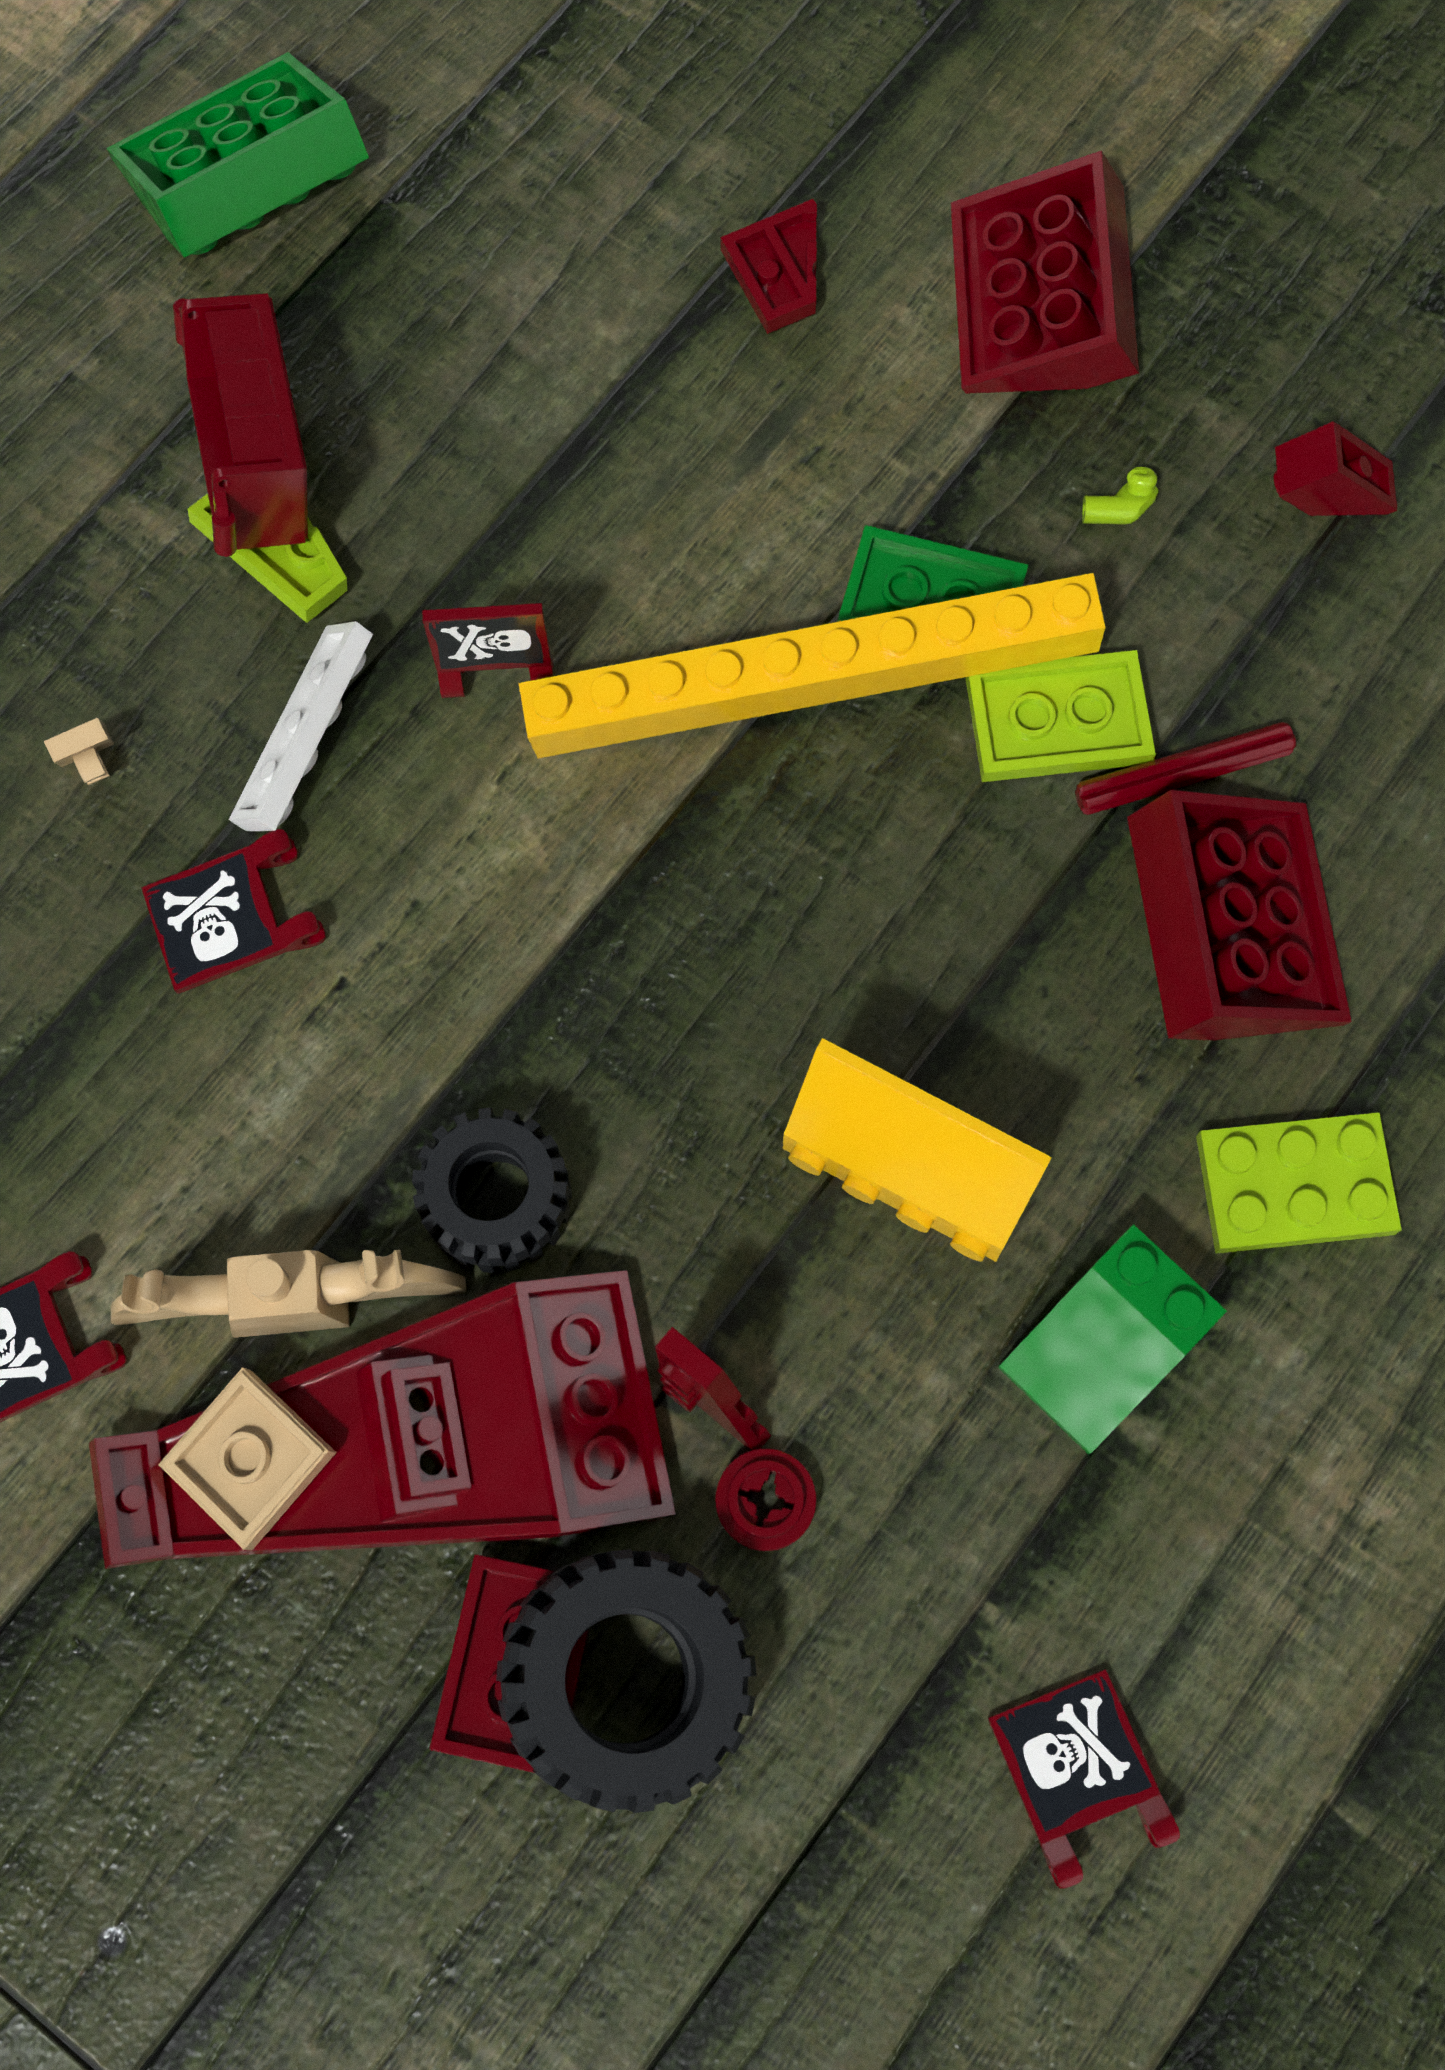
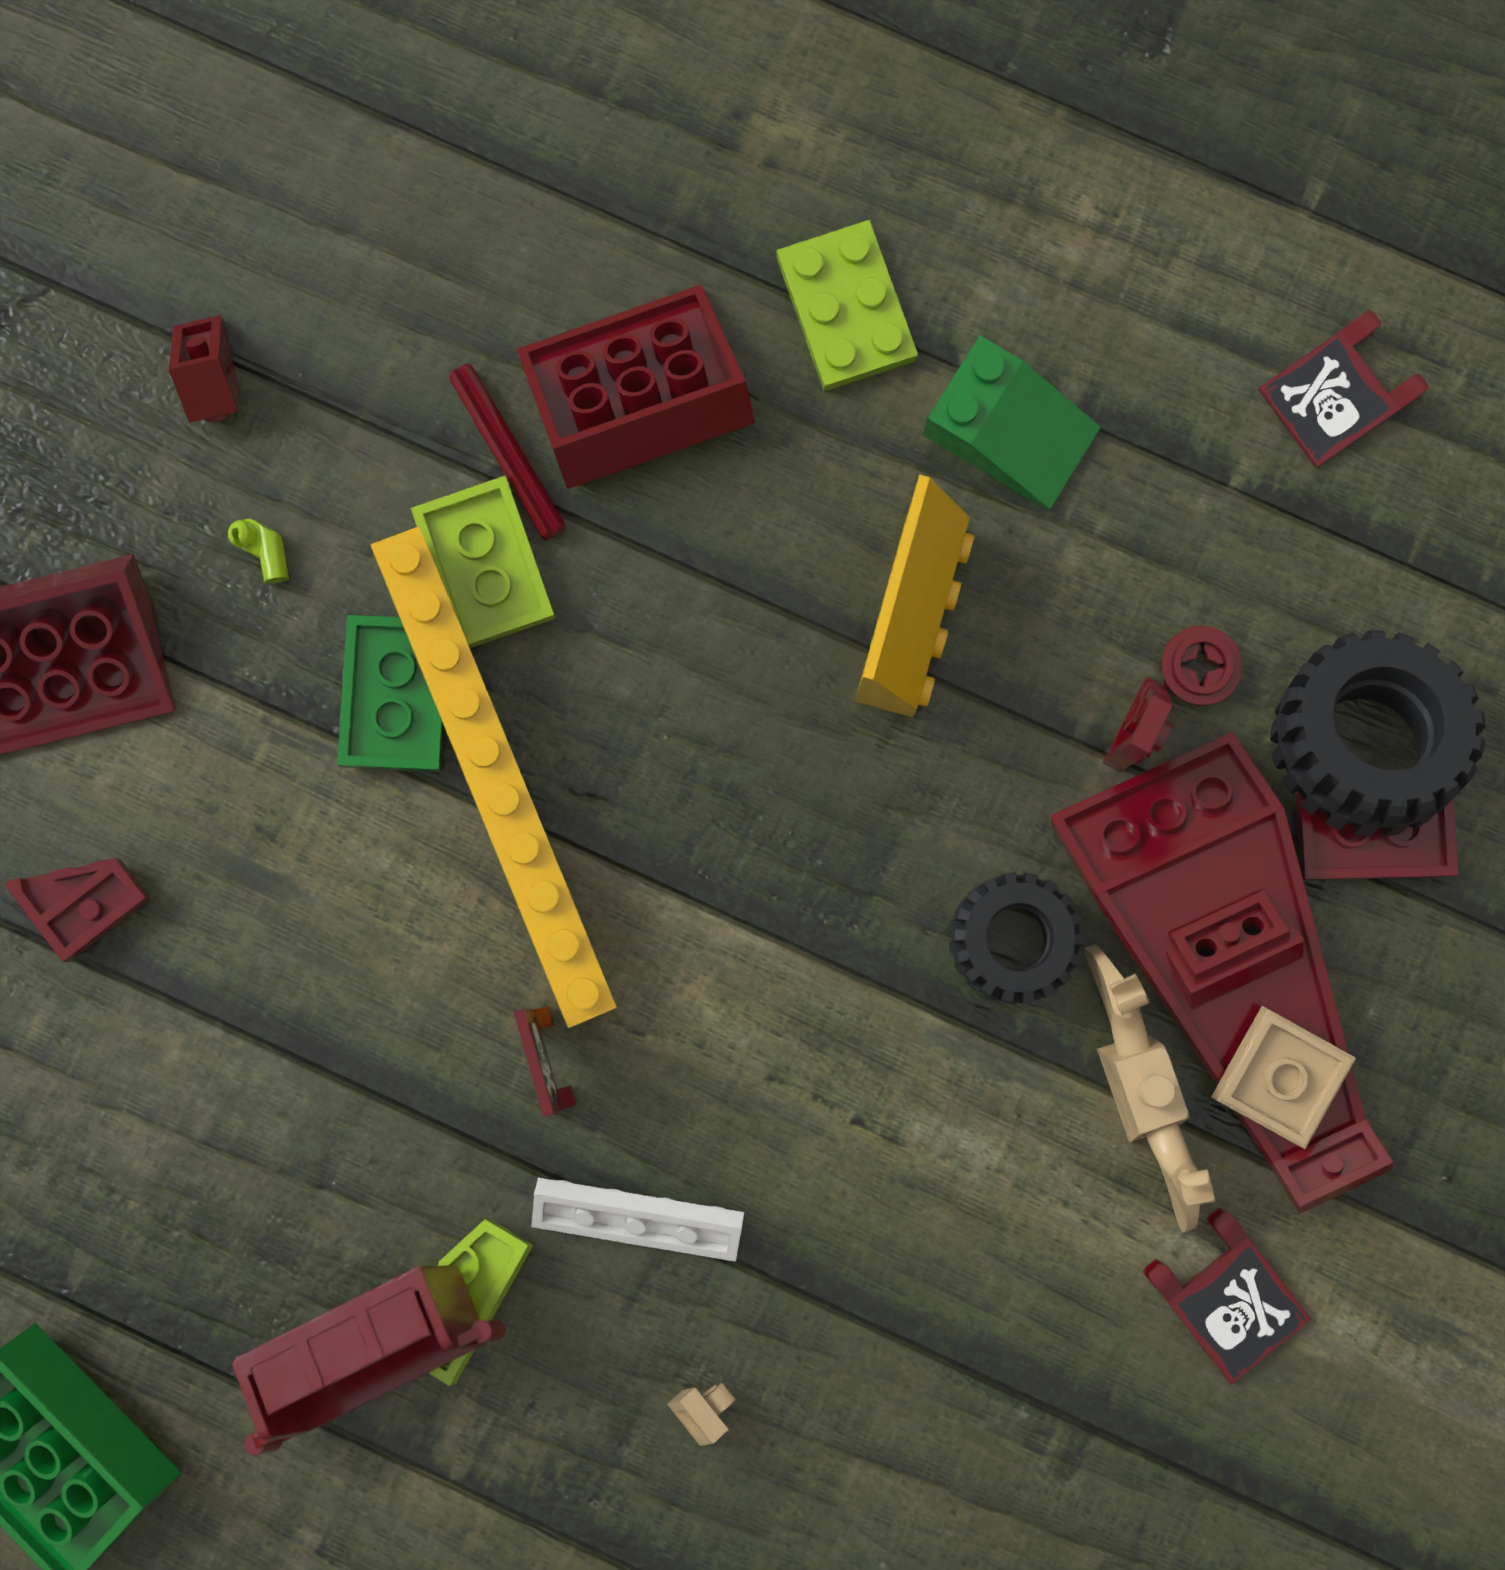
camera: 105 degrees left, 10 degrees up
flag [141,829,326,994] -> none

